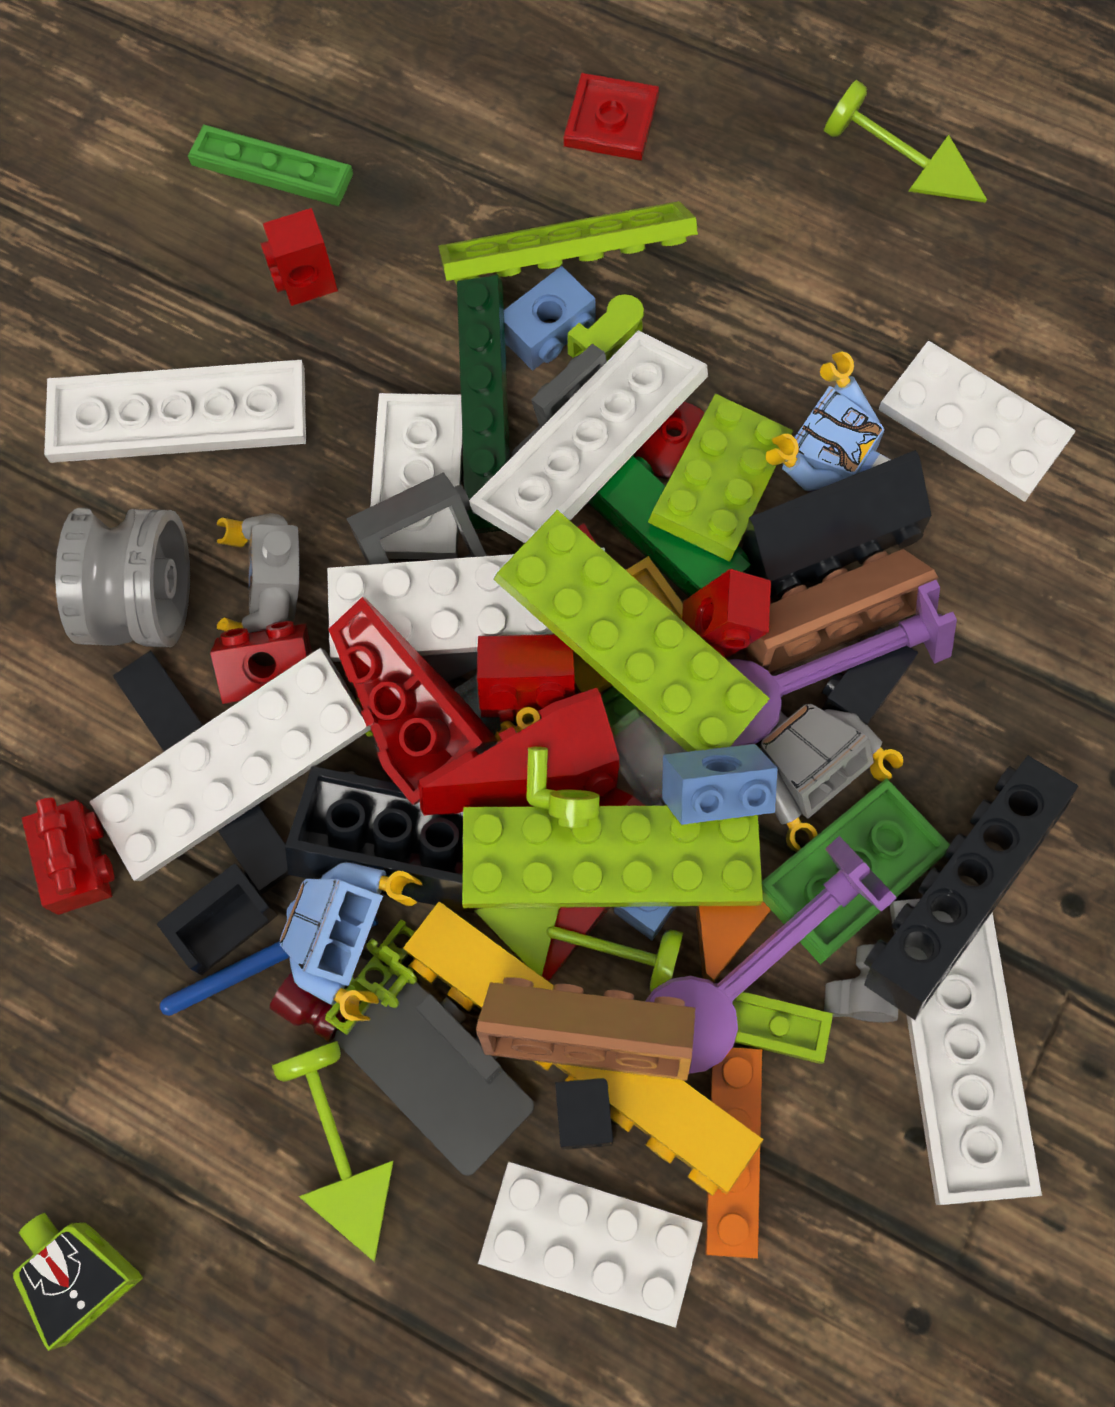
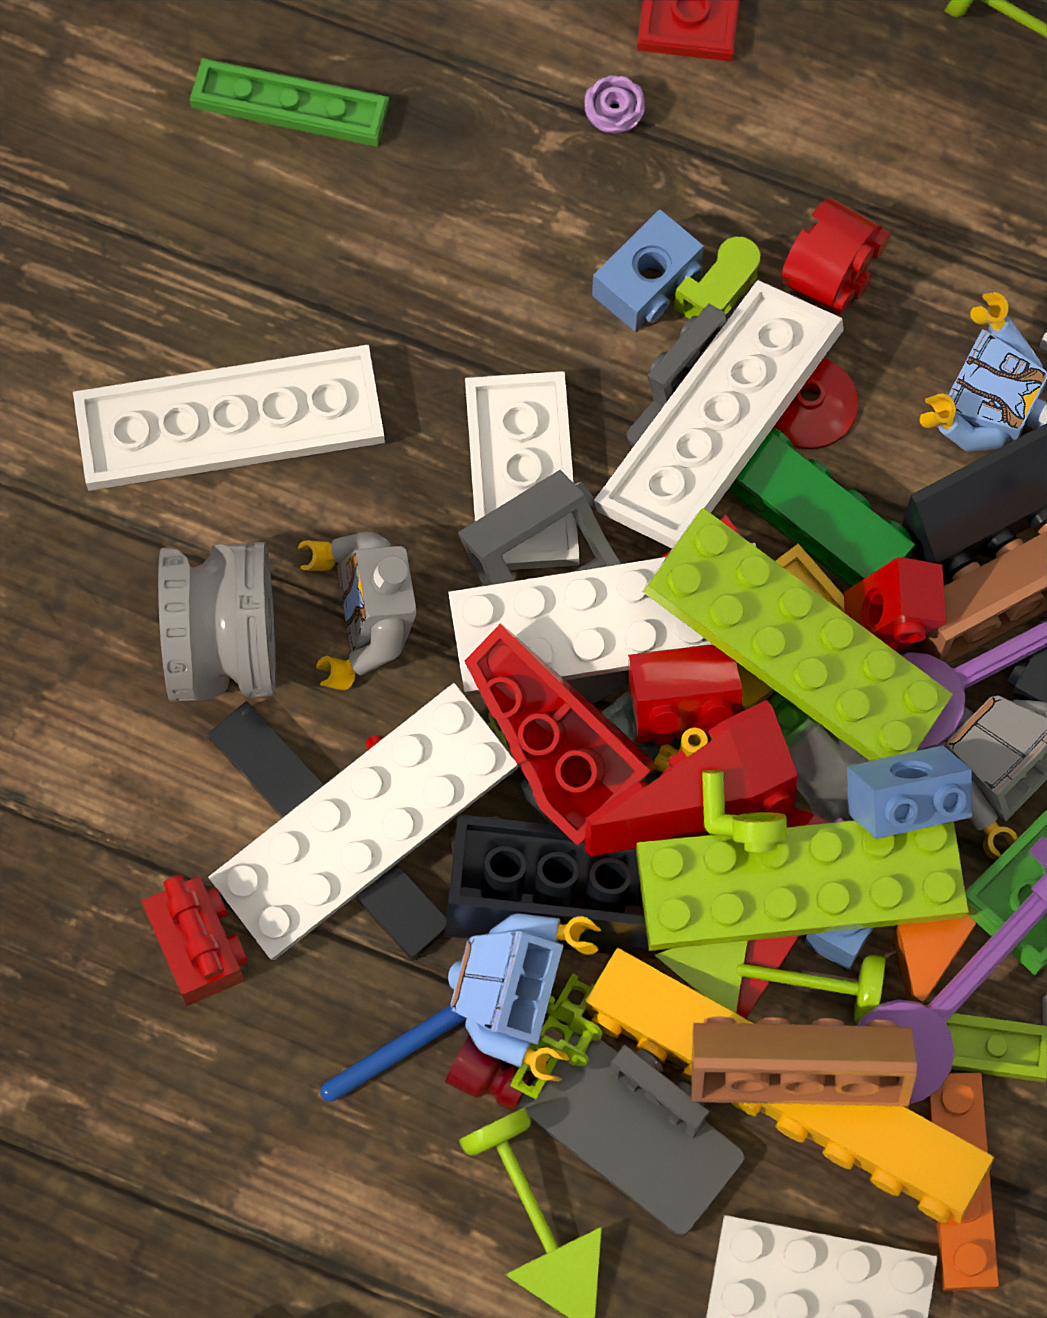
camera: 10 degrees left, 0 degrees up
black panel [157,863,278,976] -> none
red brick [210,621,312,704] -> none
red brick [260,208,338,306] -> none
lime plate [438,201,698,284] -> none
dark green plate [457,275,510,534] -> none
black panel [555,1078,613,1150] -> none
lime plate [648,393,793,562] -> none
none -> lavender plate [585,75,645,134]
none -> red brick [781,197,891,315]

